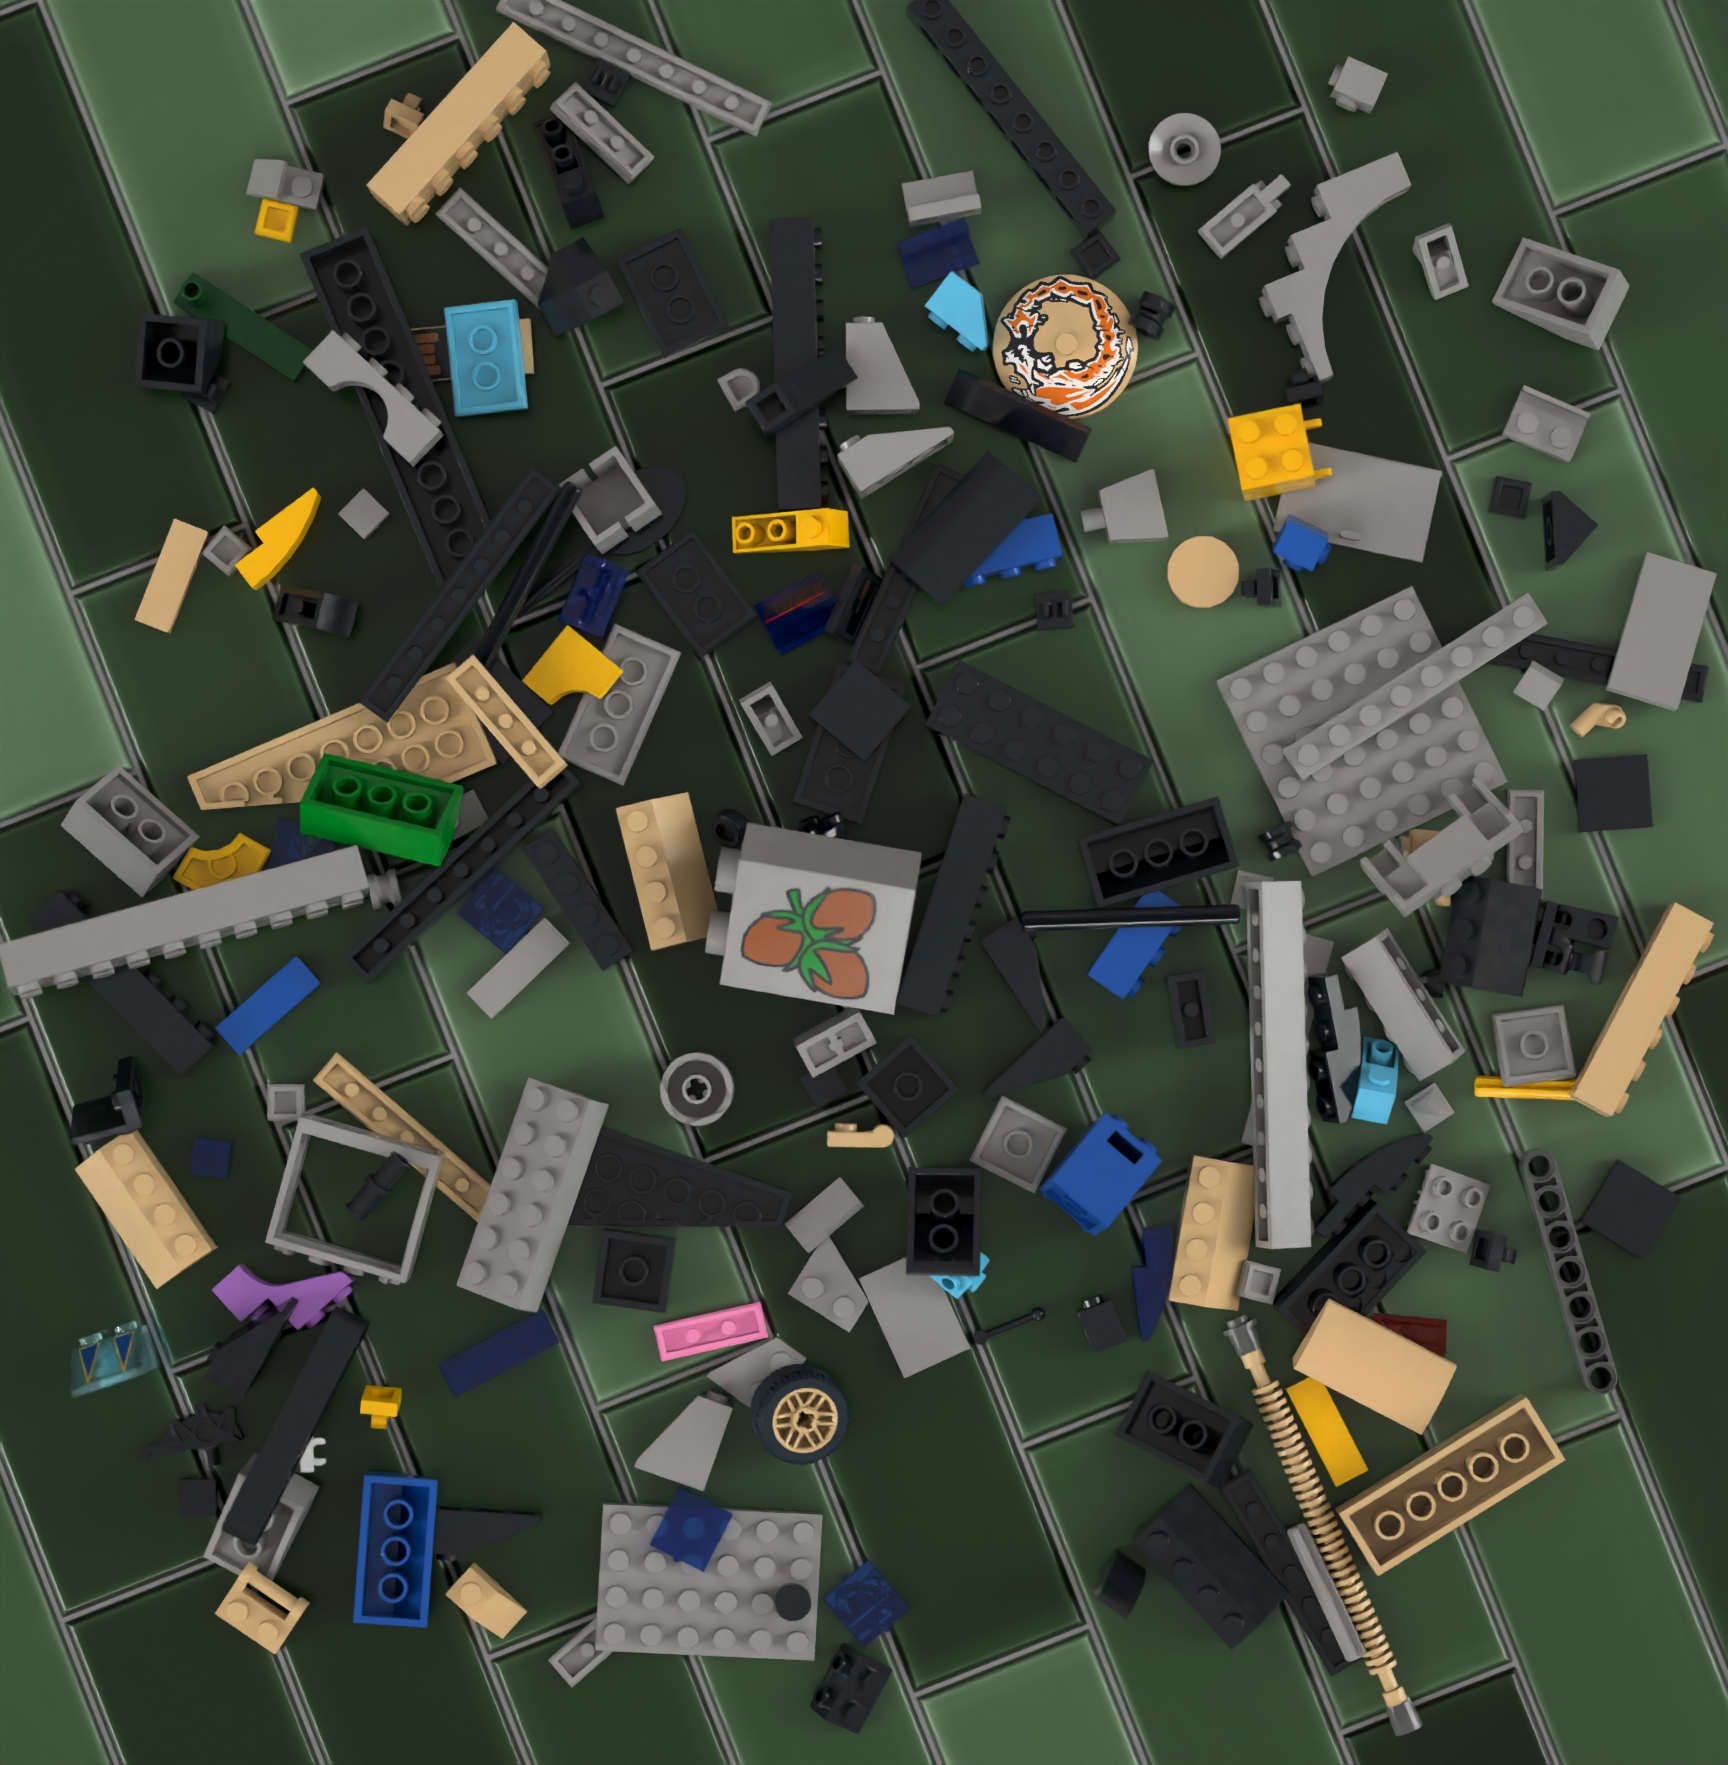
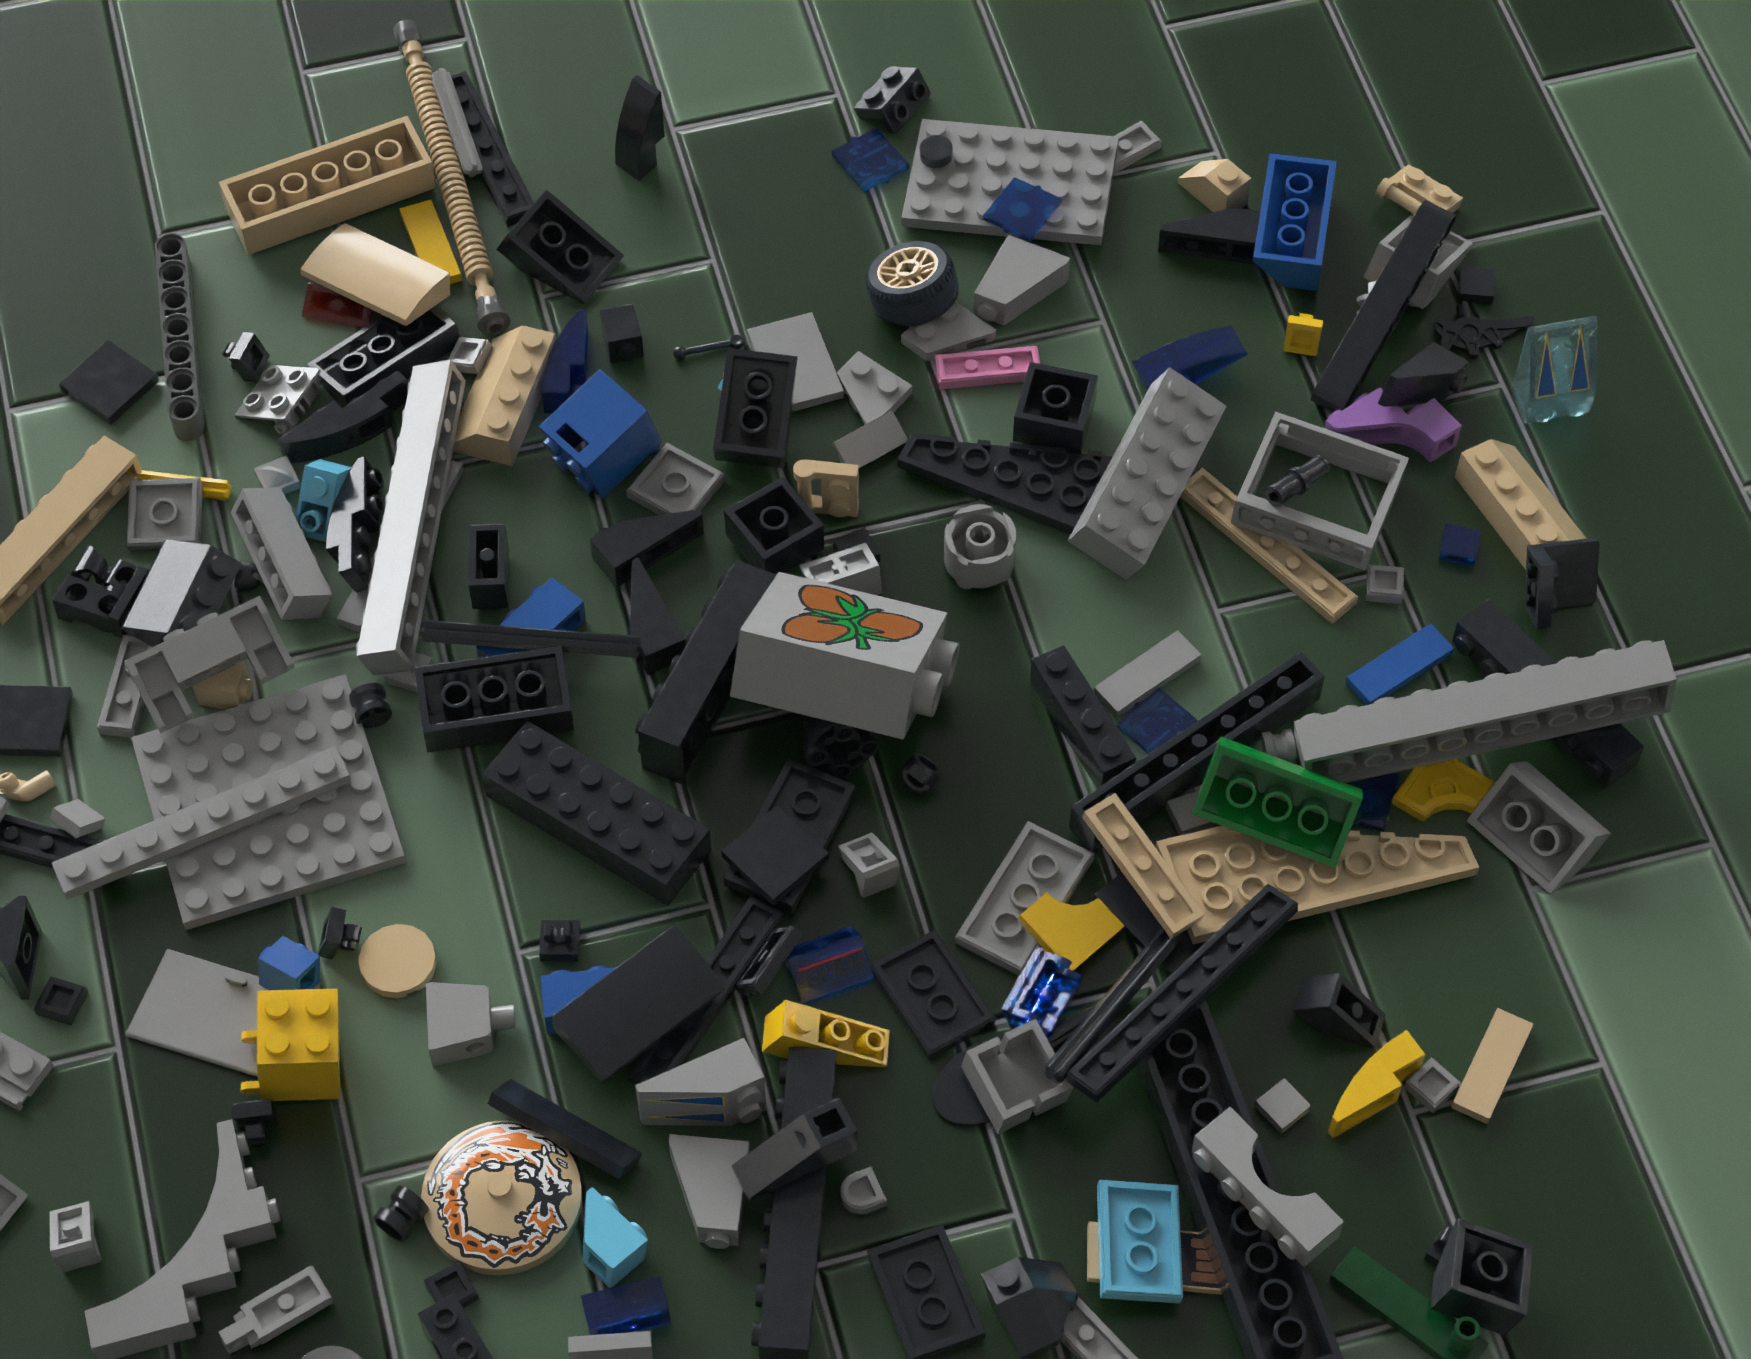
camera: 175 degrees left, 30 degrees down
tan slope [616,792,718,951] -> none
black slope [1133,1483,1289,1650] -> none

